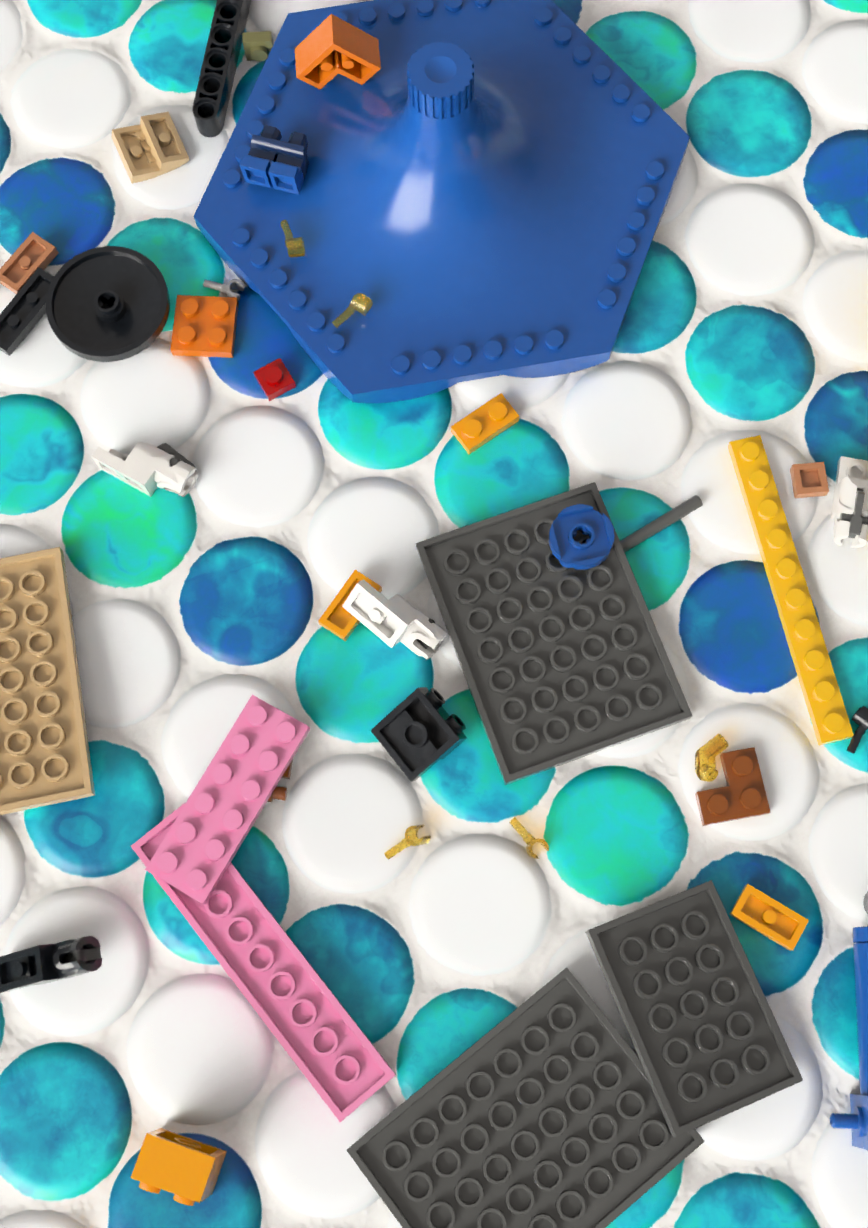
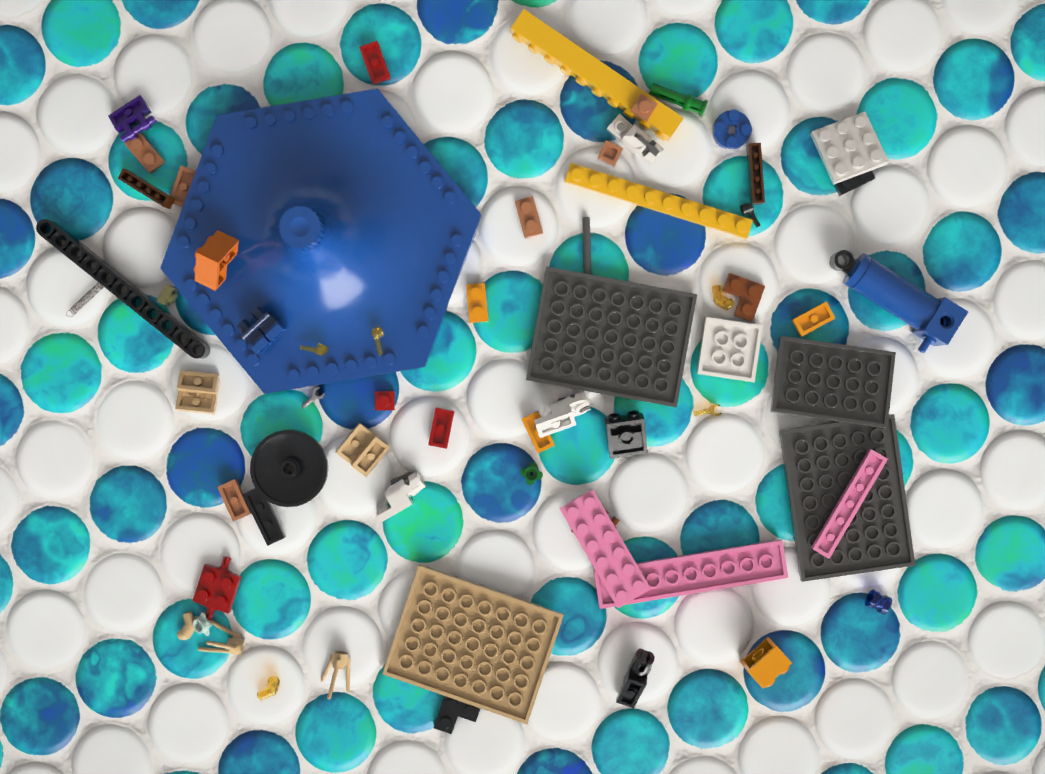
camera: 60 degrees left, 15 degrees up
orange plate [171,295,239,358] -> none
clear yellow hand [384,825,431,860] -> none
blue plate [549,504,615,570] -> none
none -> tan slope [335,422,390,477]
none -> red plate [359,41,391,85]
none -> red plate [428,407,455,449]
none -> nougat plate [515,196,543,239]
none -> green plate [520,462,543,485]
none -> white plate [696,317,763,382]
none -> bright pink plate [811,449,888,559]

